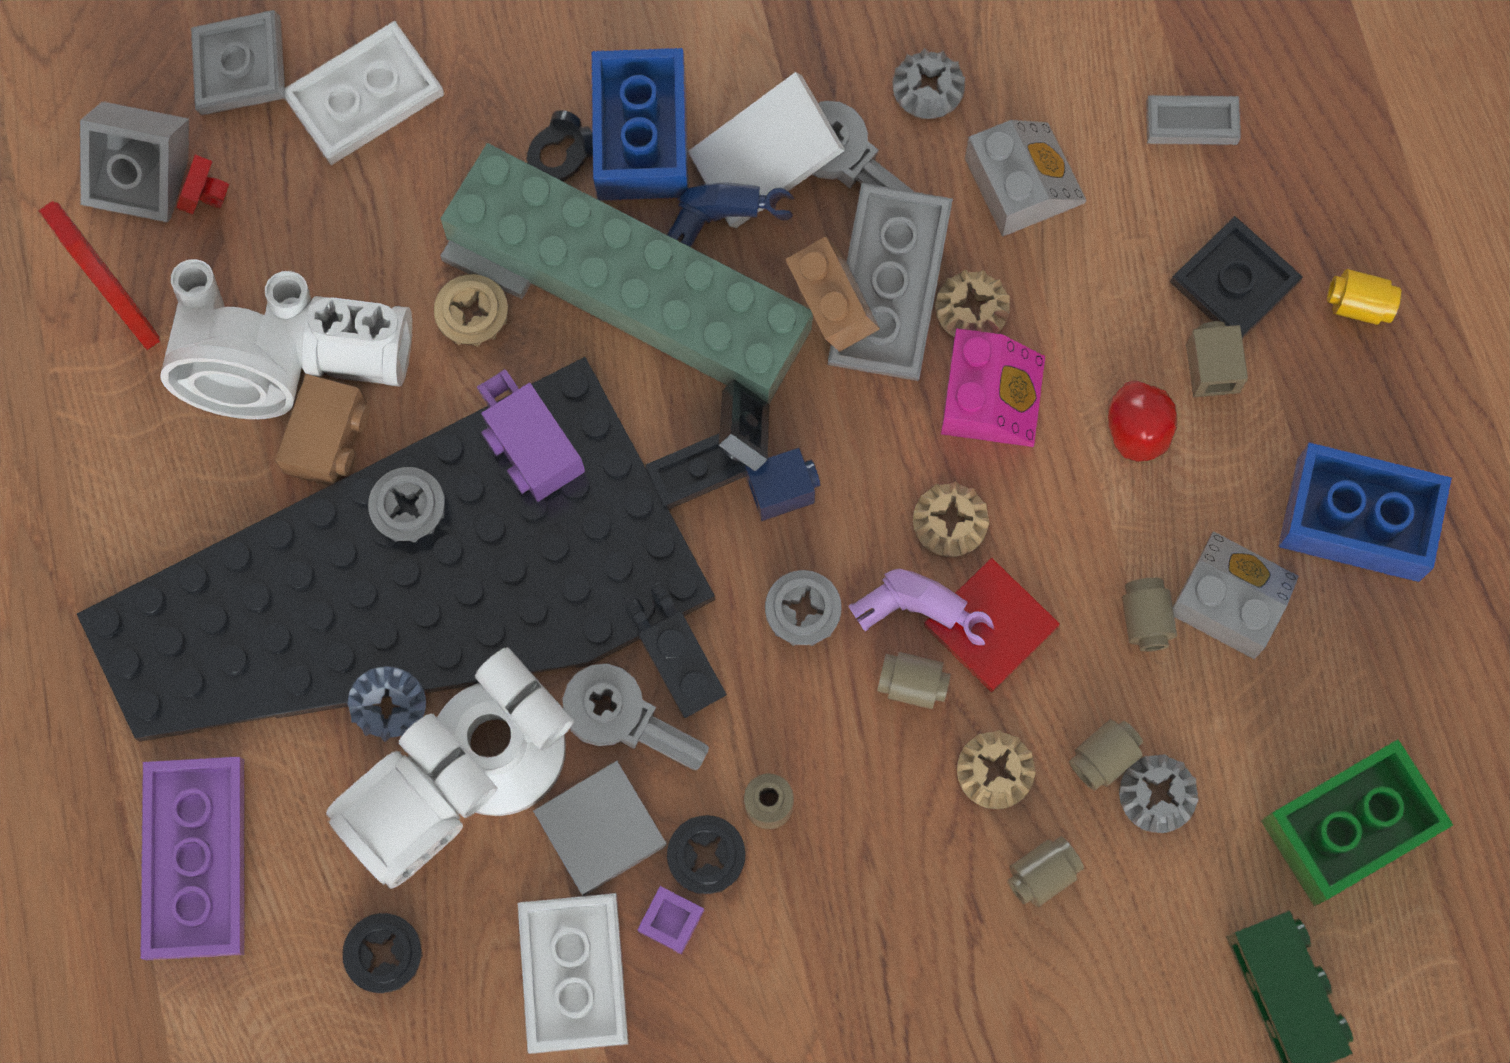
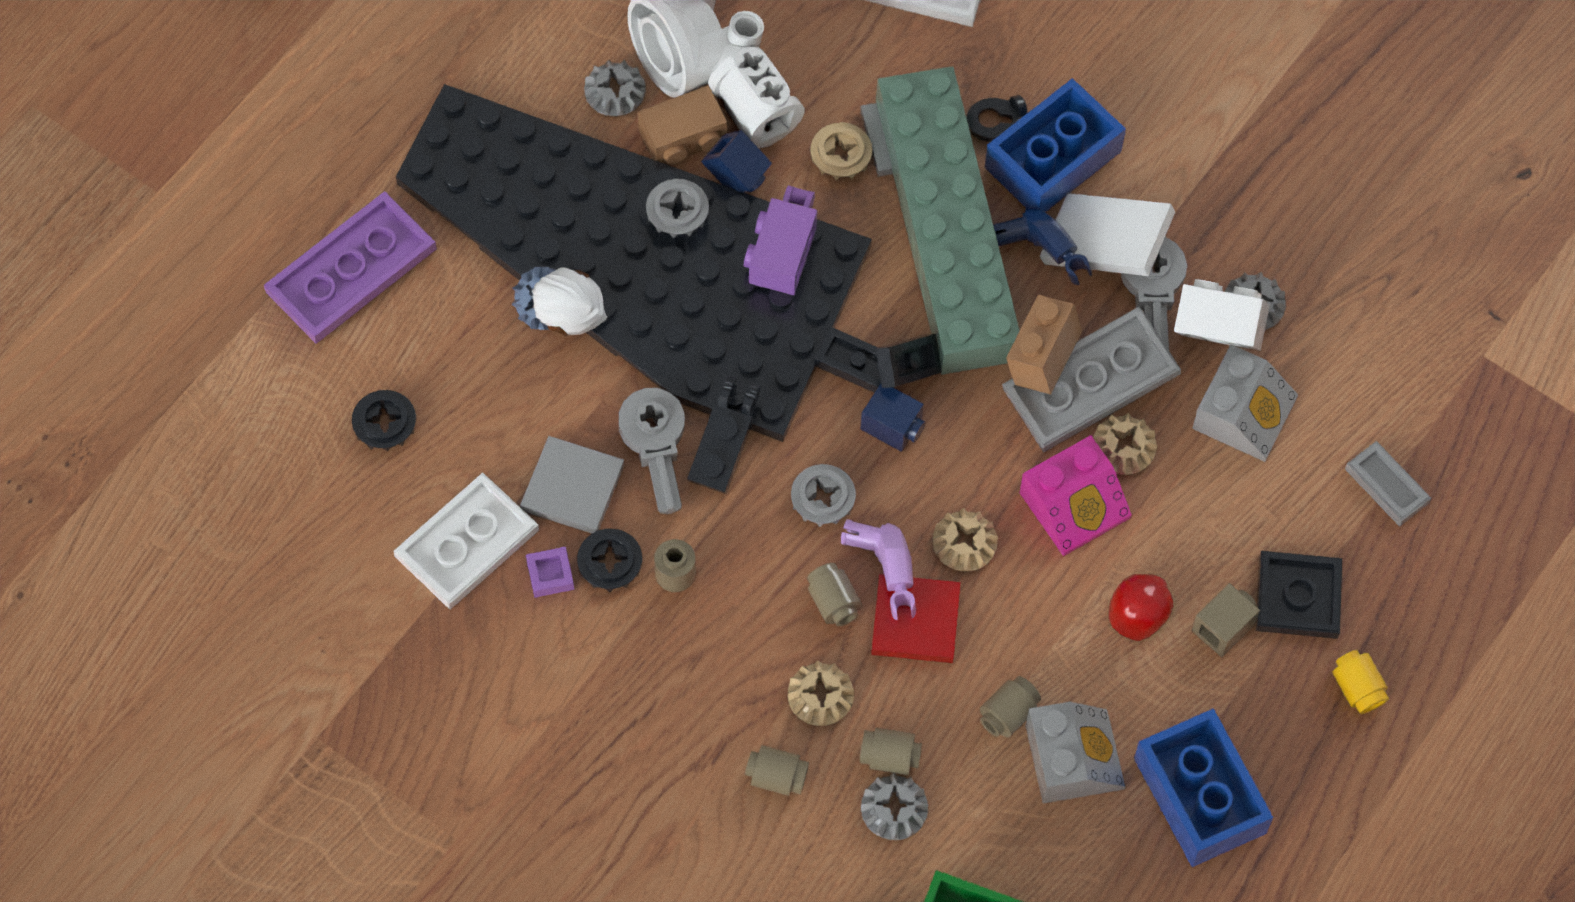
camera: 45 degrees right, 10 degrees down
white piece [326,648,574,889] -> none
none -> white hair [532,267,607,336]
none -> light grey gear [584,59,645,116]
none -> dark blue brick [701,130,772,193]
none -> white brick [1174,279,1270,351]

